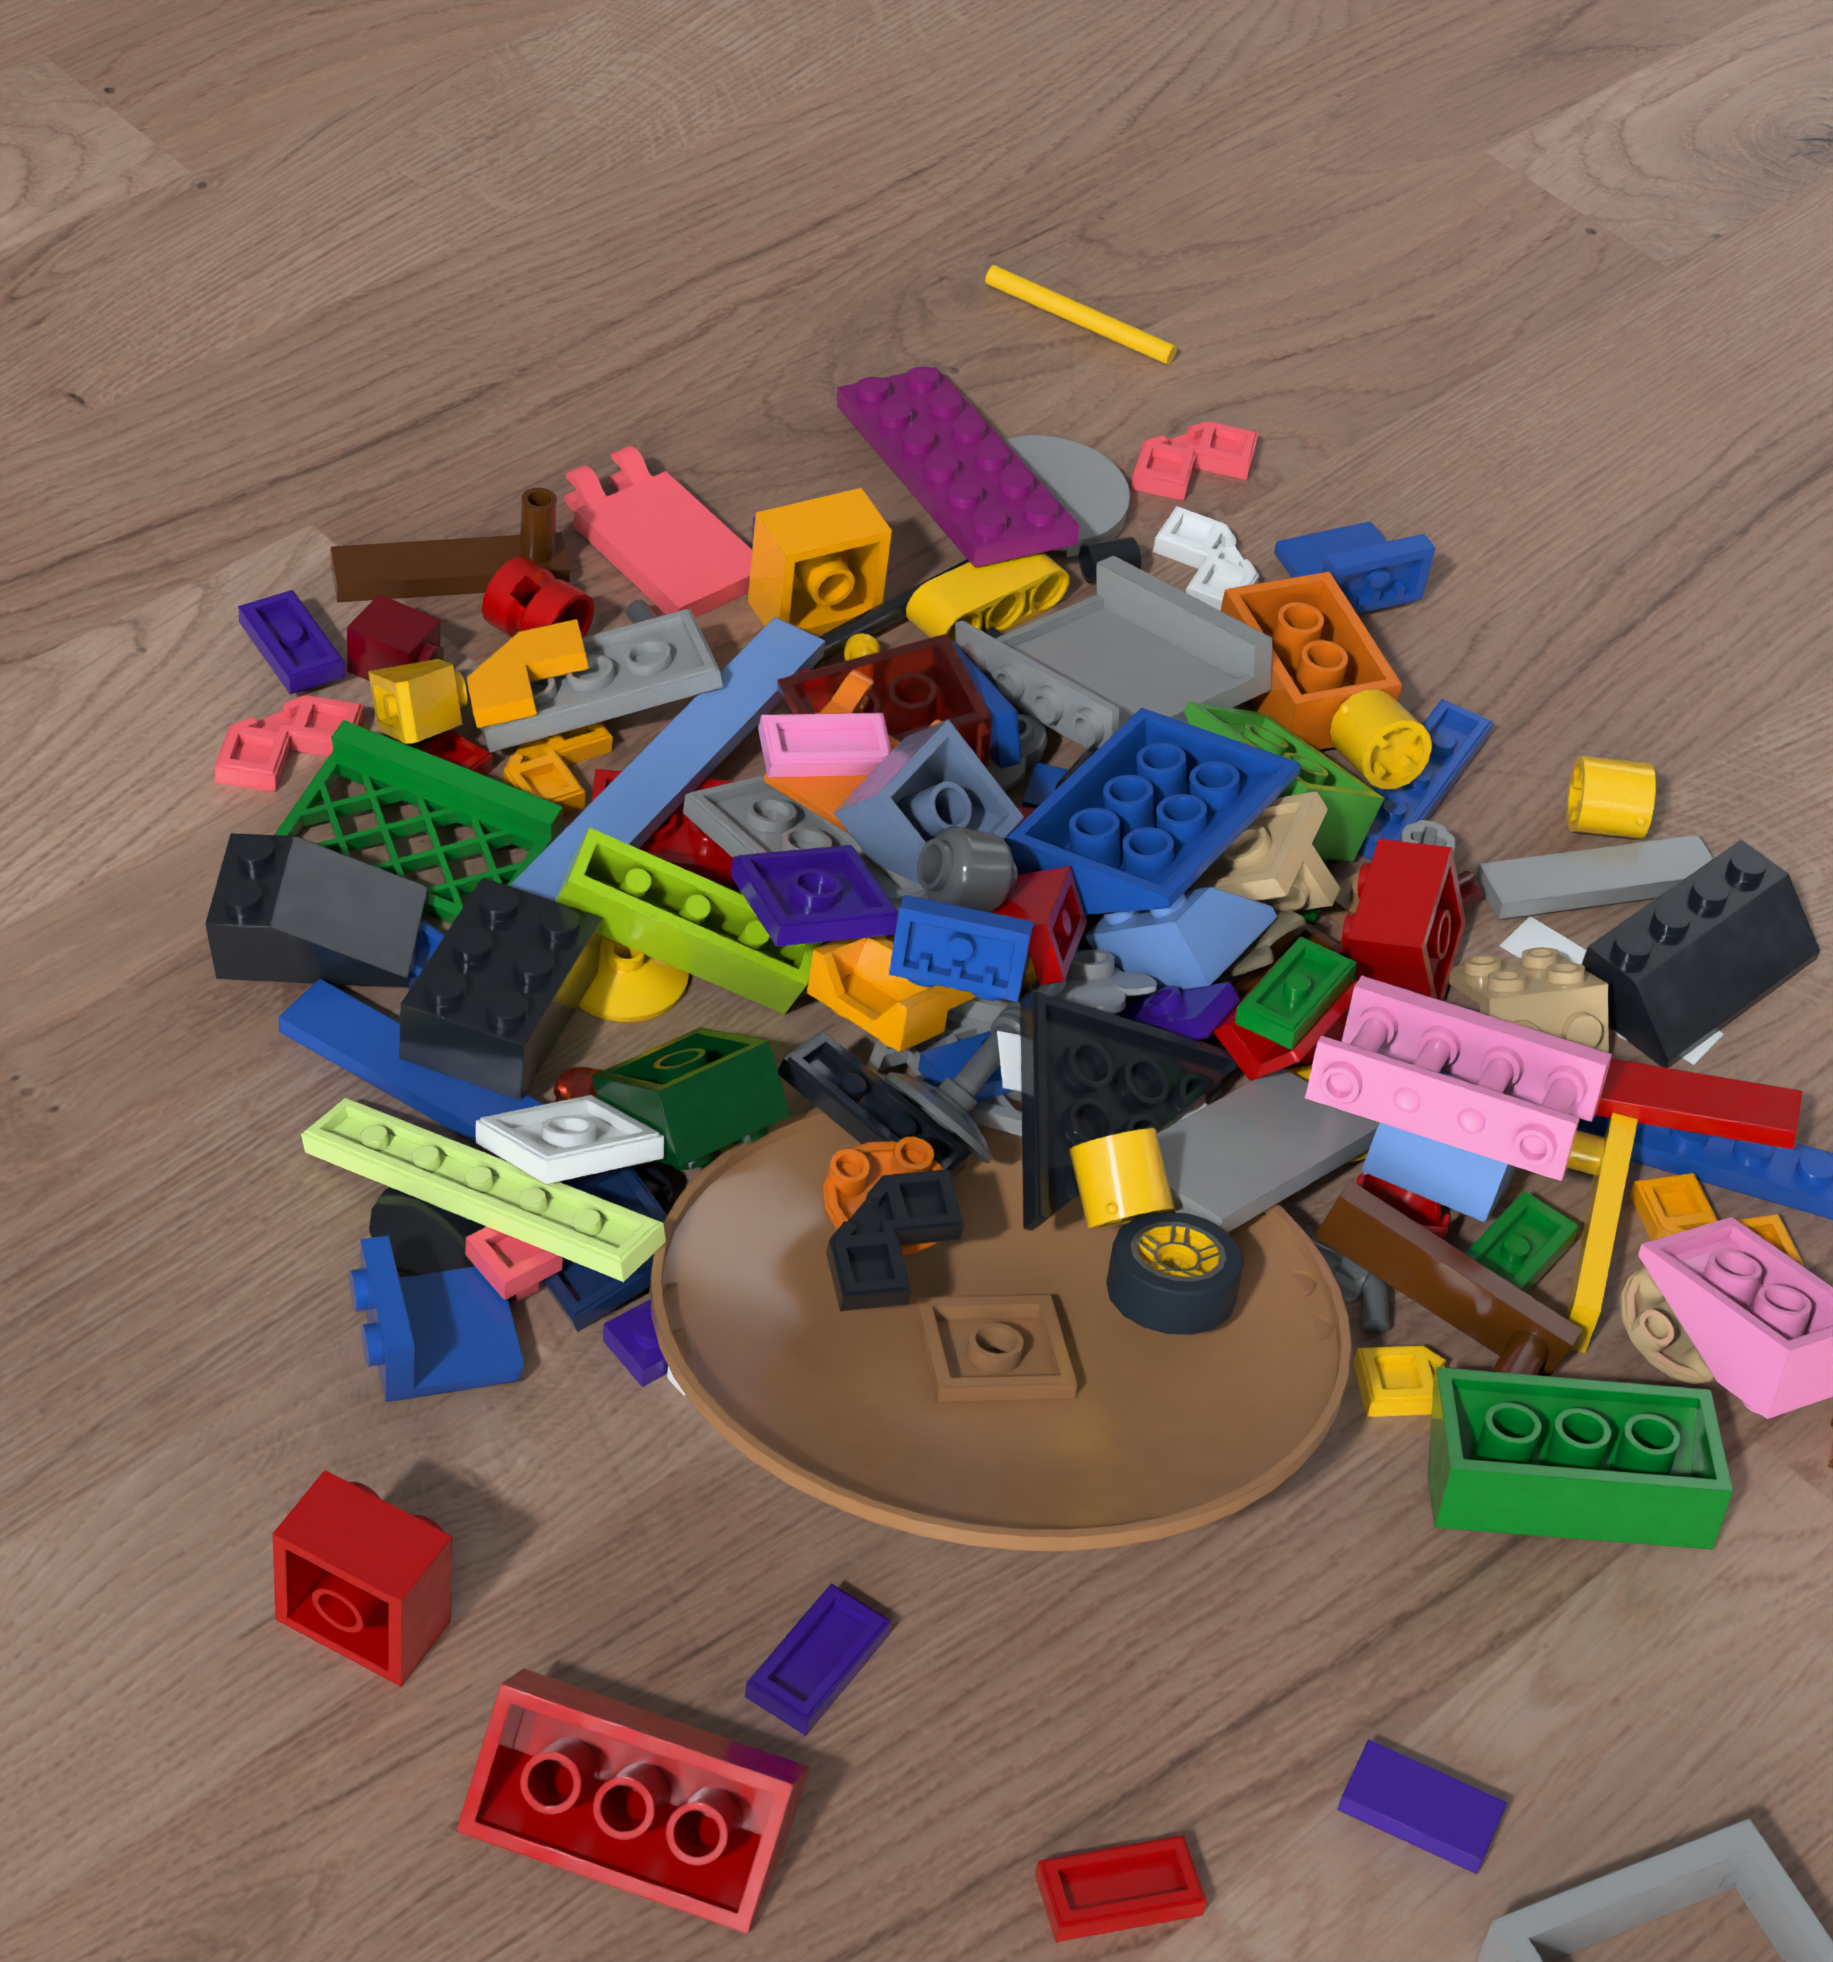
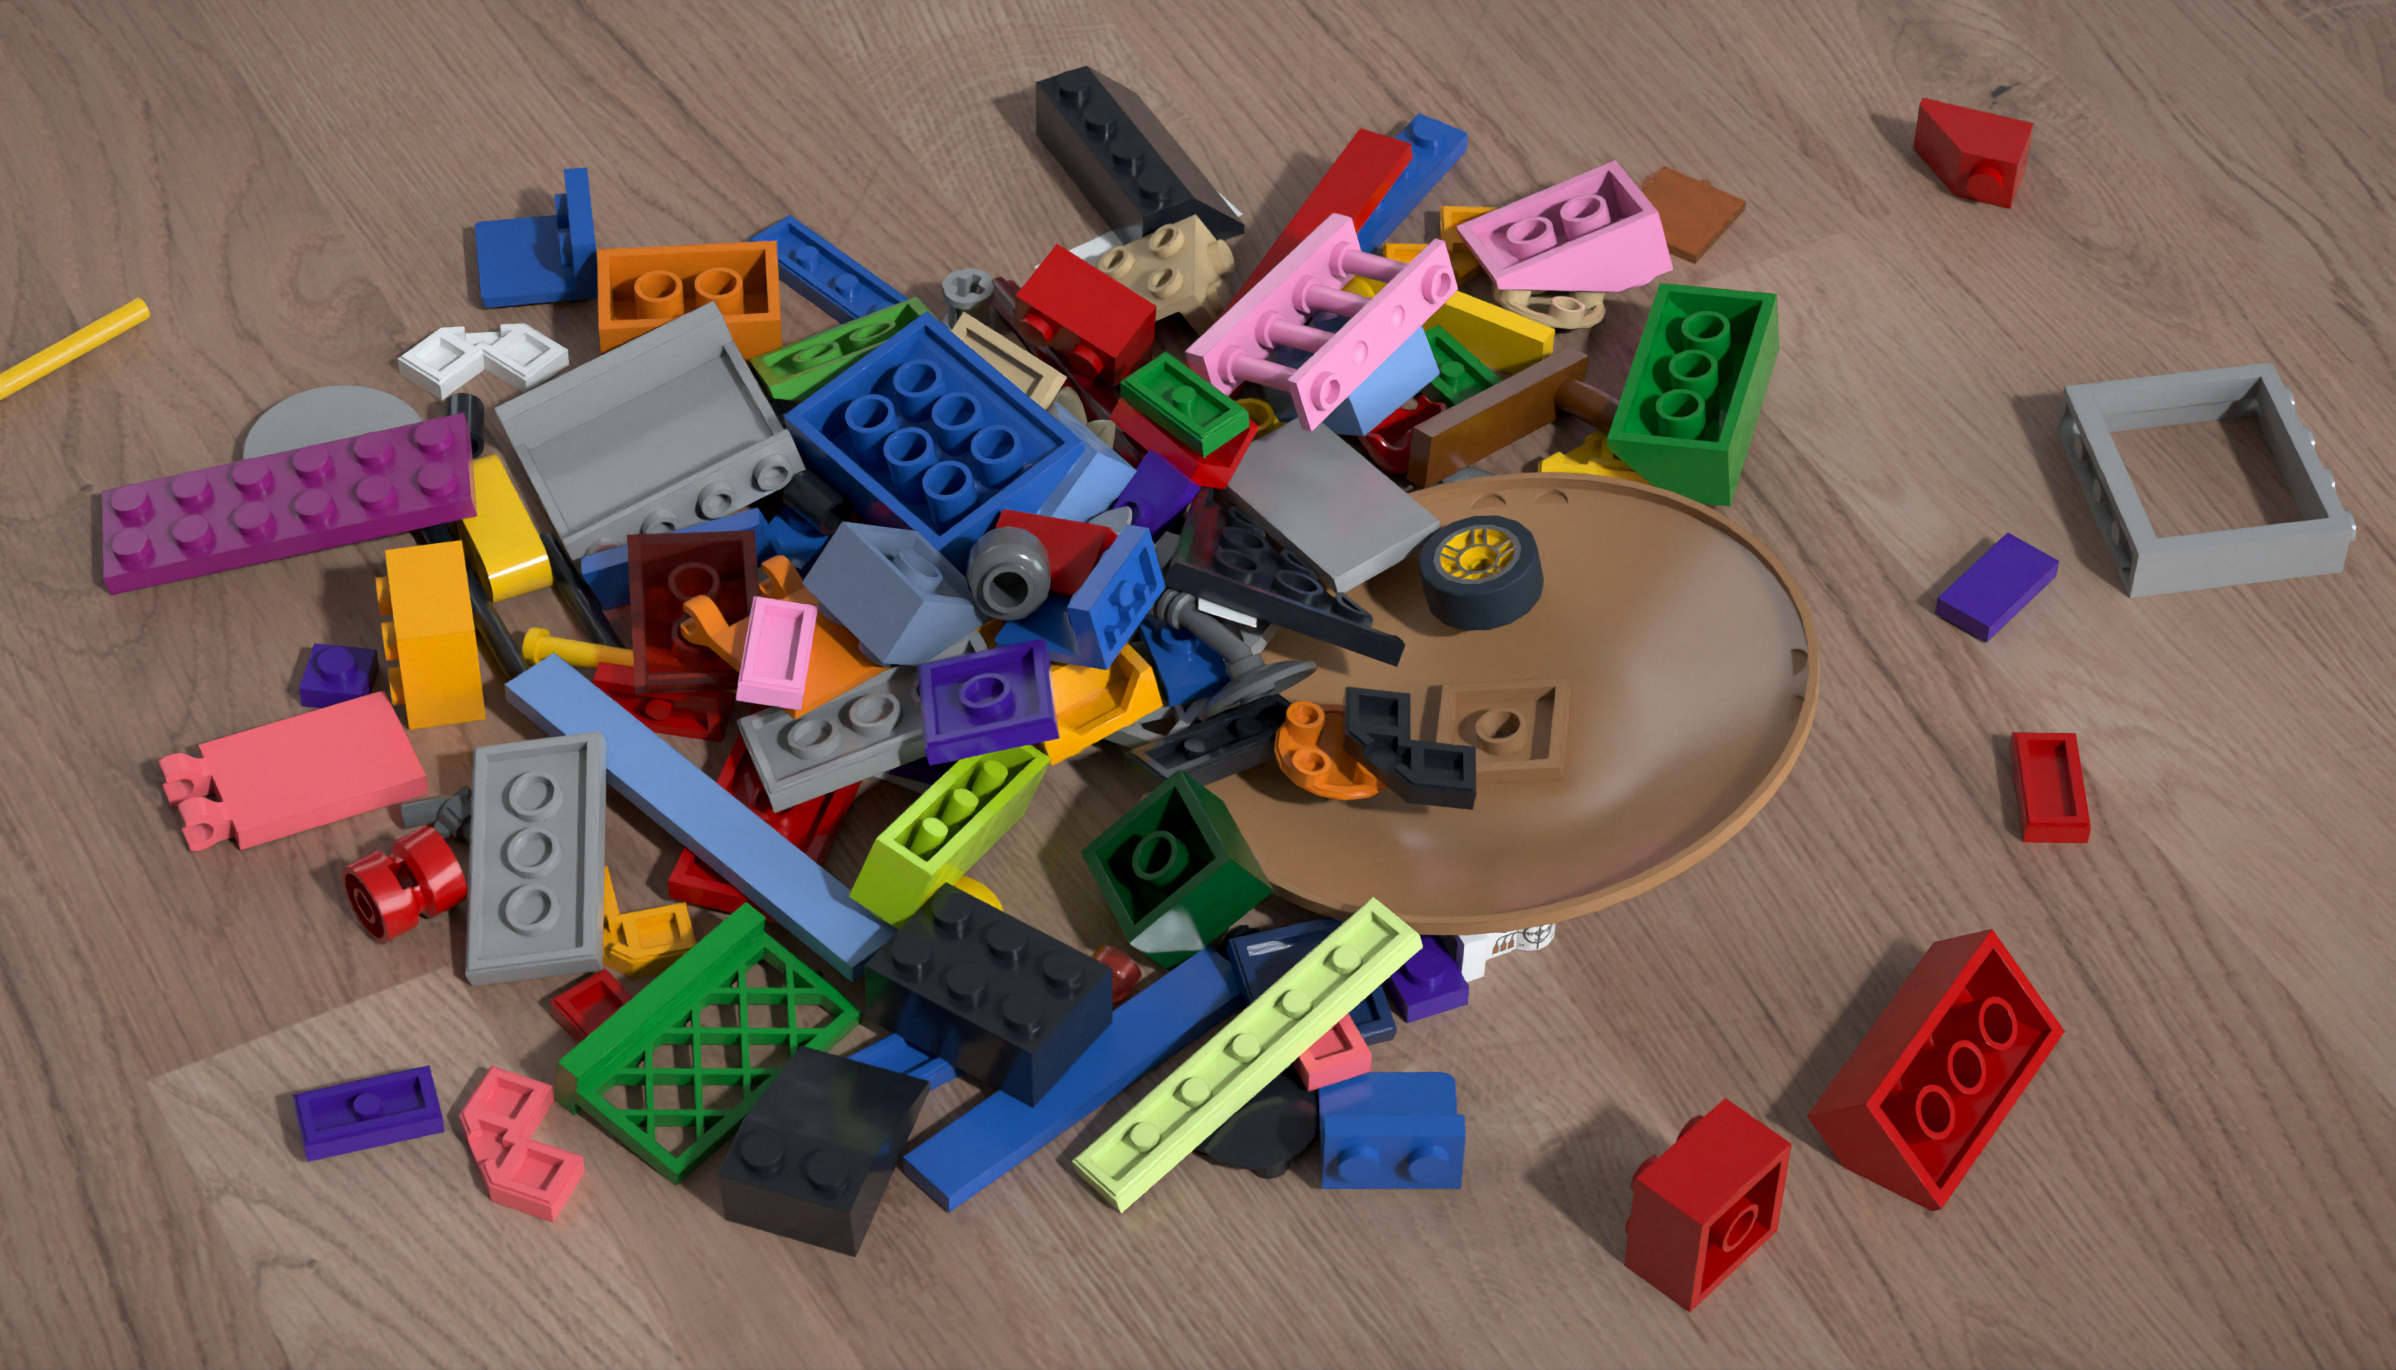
camera: 70 degrees left, 0 degrees up
reddish brown piece [330,488,570,603] -> none
dark red brick [347,594,444,681] -> none
yellow slope [368,659,467,744] -> none
light orange tile [466,619,589,728] -> none
white tile [476,1095,664,1184] -> none
dark purple tile [745,1583,892,1736] -> none
yellow piece [1069,1128,1175,1230] -> none
coral tile [1131,421,1259,501] -> none
yellow piece [1330,689,1432,789] -> none
light grey tile [1477,835,1713,920] -> none
yellow piece [1567,756,1656,839] -> none

